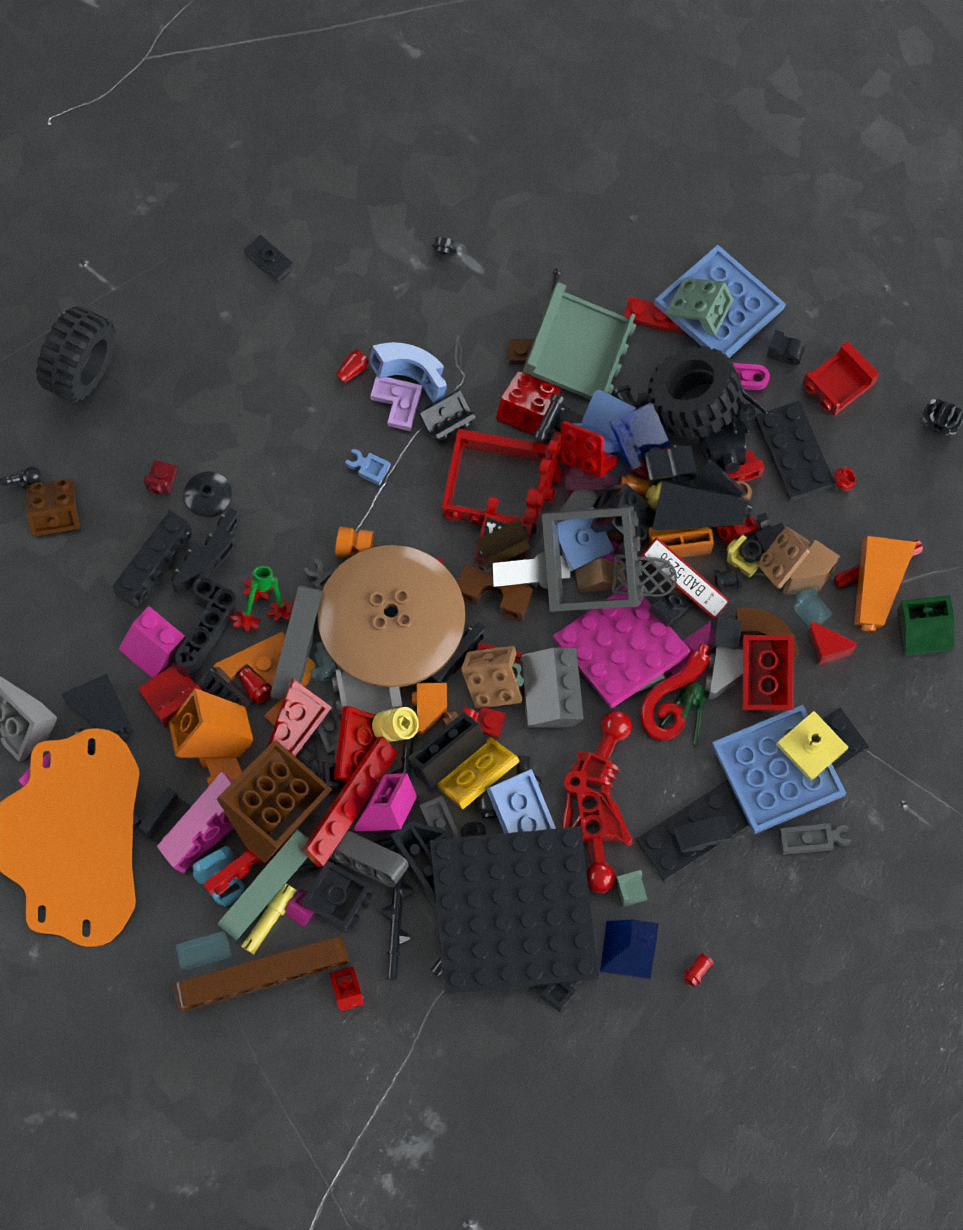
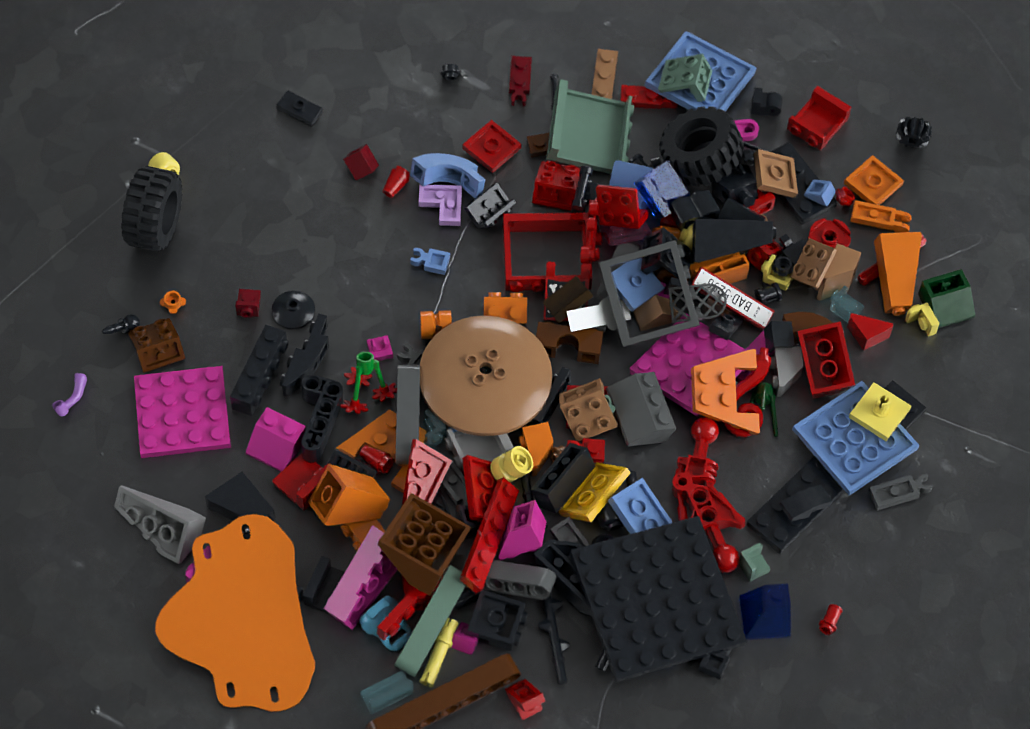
camera: 15 degrees left, 10 degrees down
none -> dark pink plate [134,366,231,458]
none -> light yellow head [148,152,180,174]
none -> orange plate [160,290,186,314]
none -> dark red panel [343,144,379,180]
none -> dark pink tile [367,335,393,361]
none -> red plate [462,120,522,173]
none -> orange bracket [484,292,528,324]
none -> dark red plate [509,56,532,107]
none -> medium nougat plate [592,49,618,99]
none -> orange wing [691,349,760,435]
none -> medium nougat tile [754,149,798,198]
none -> medium blue slope [804,179,836,206]
none -> red plate [808,218,851,248]
none -> orange plate [844,155,904,205]
none -> orange hinge [850,200,912,233]
none -> light yellow bracket [905,303,940,337]

